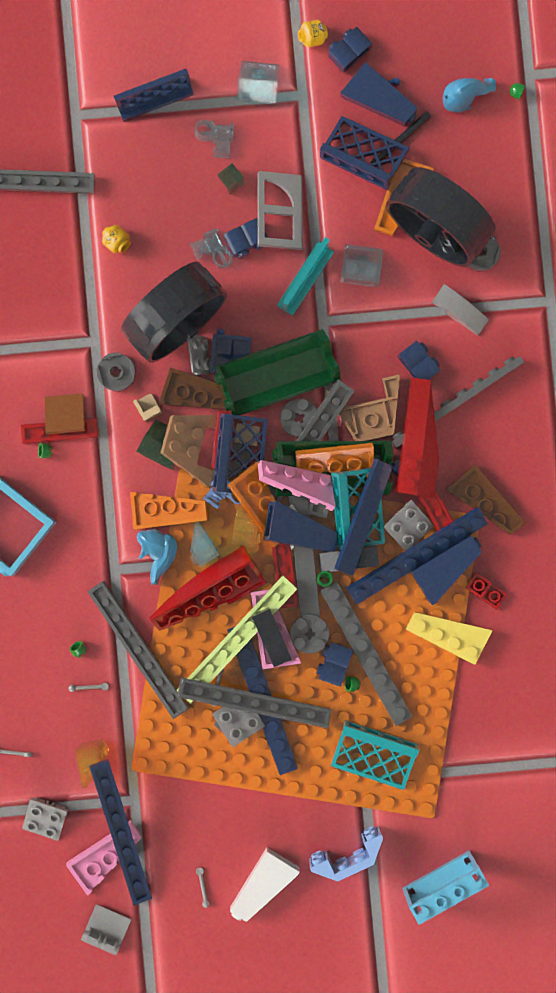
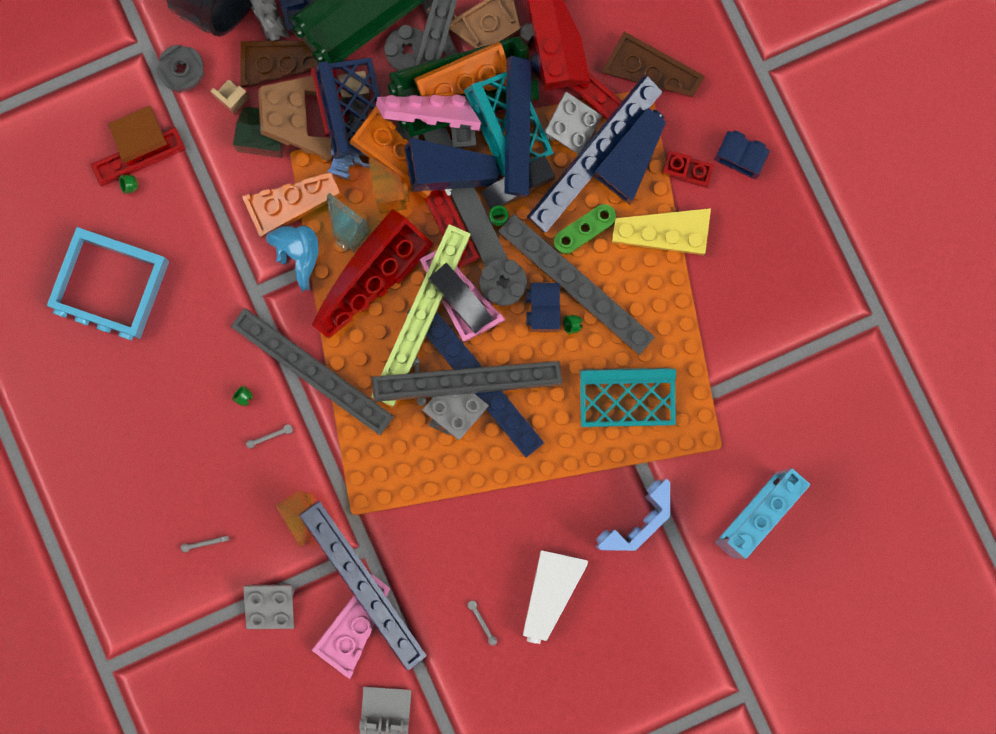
camera: 20 degrees left, 5 degrees down
none -> bright green plate [554,204,616,255]
none -> dark blue brick [714,130,770,179]

